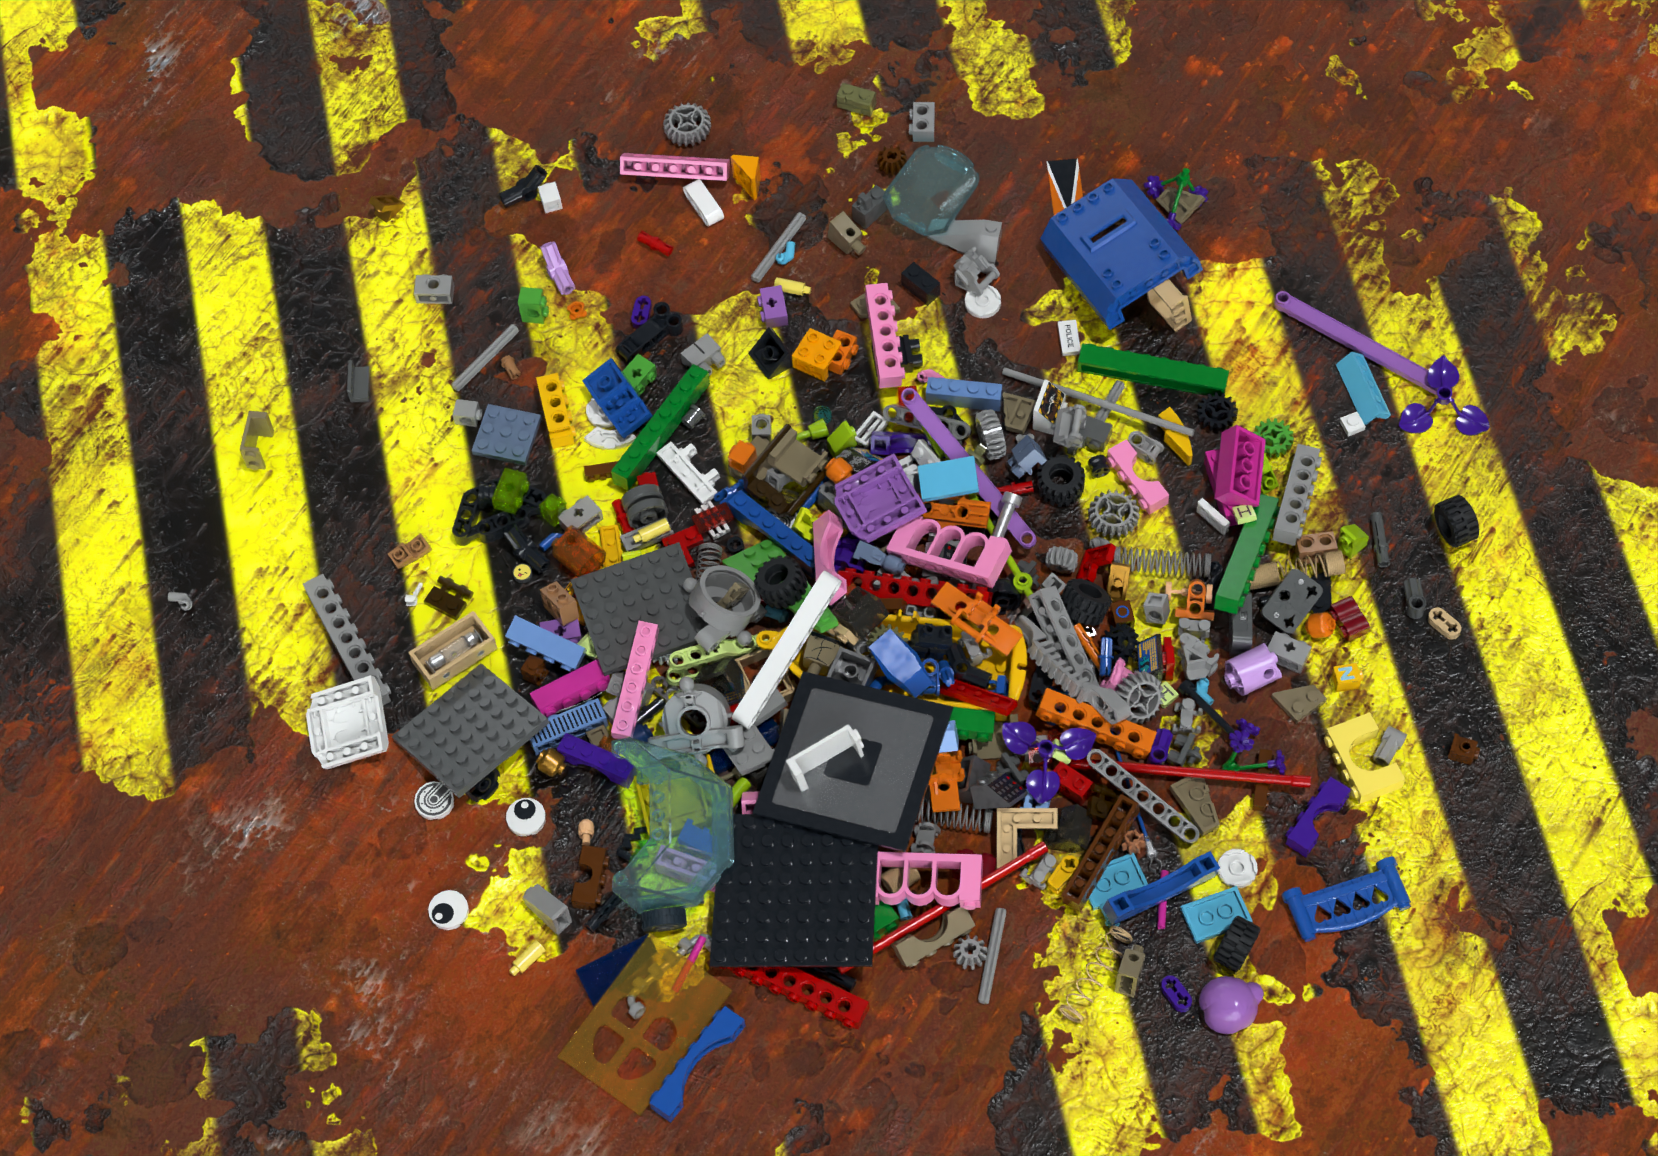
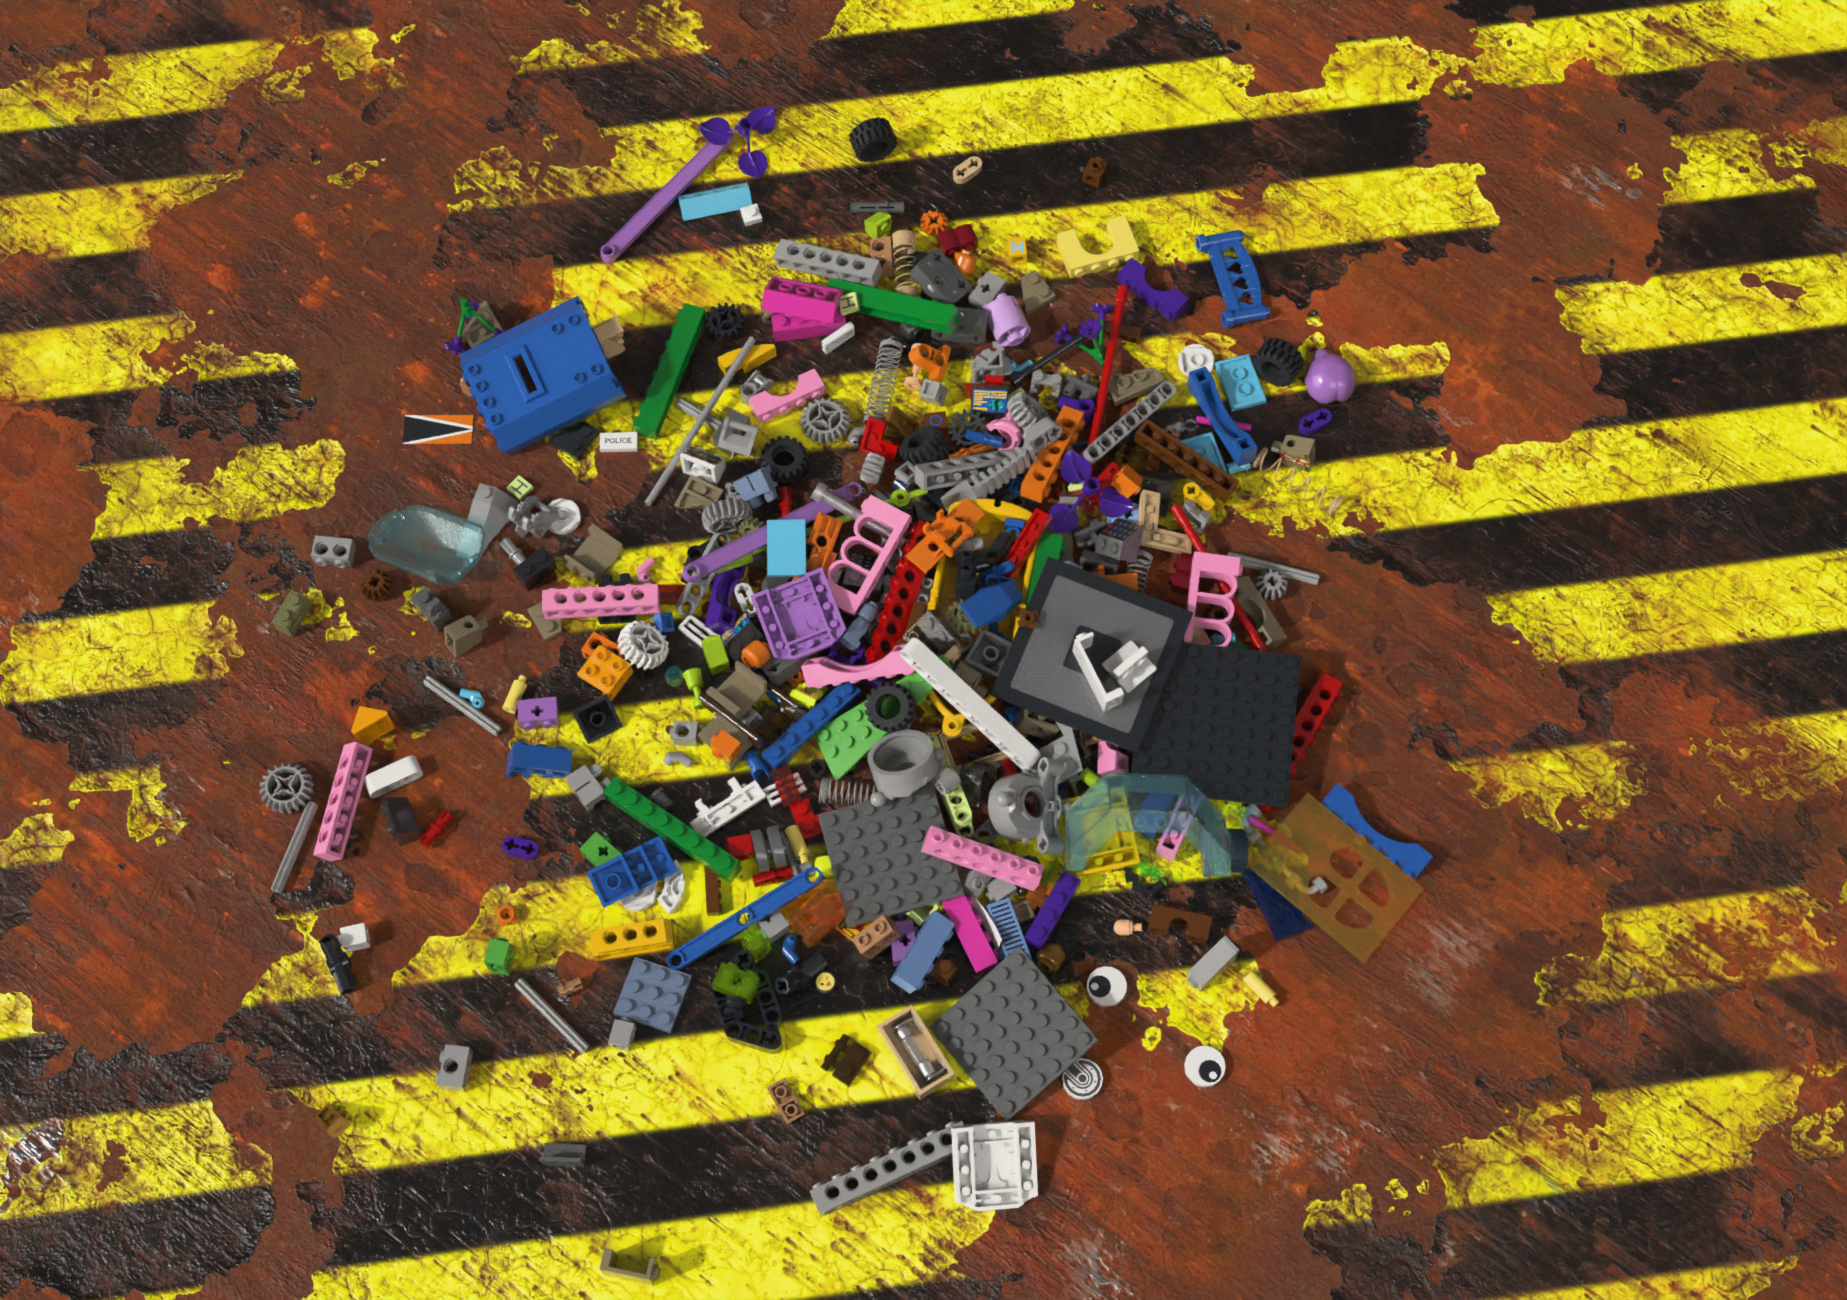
camera: 90 degrees left, 5 degrees up
white hand [405,582,423,606] -> none
lavender piece [540,241,575,295] -> none
black pin [584,880,632,933] -> none
black piece [615,302,684,364] -> none
dark tan wing [717,582,750,610] -> none
white plate [905,439,941,475] -> none
medium blue brick [926,377,1002,411] -> none
black wheel [1088,455,1110,478] -> none
light grey piece [1178,618,1210,644] -> none
bright green gear [1253,418,1294,458] -> none
light grey piece [1373,725,1407,766] -> none
dark grey piece [1403,578,1426,619] -> none
none -> light grey axle [271,801,318,893]
none -> clear smoke slope [380,797,422,846]
none -> light grey axle [500,538,527,565]
none -> yellowish green tile [506,475,533,501]
none -> blue wedge [506,742,572,778]
none -> black wing [548,421,600,461]
none -> dark tan panel [564,523,624,585]
none -> white gear [617,620,669,670]
none -> blue tile [651,612,675,633]
none -> light grey arm [663,751,694,768]
none -> blue beam [667,867,824,970]
none -> orange gear [920,210,948,236]
none -> reddish brown plate [1018,608,1039,629]
none -> white bracket [1102,641,1156,693]
none -> orange brick [1111,464,1144,499]

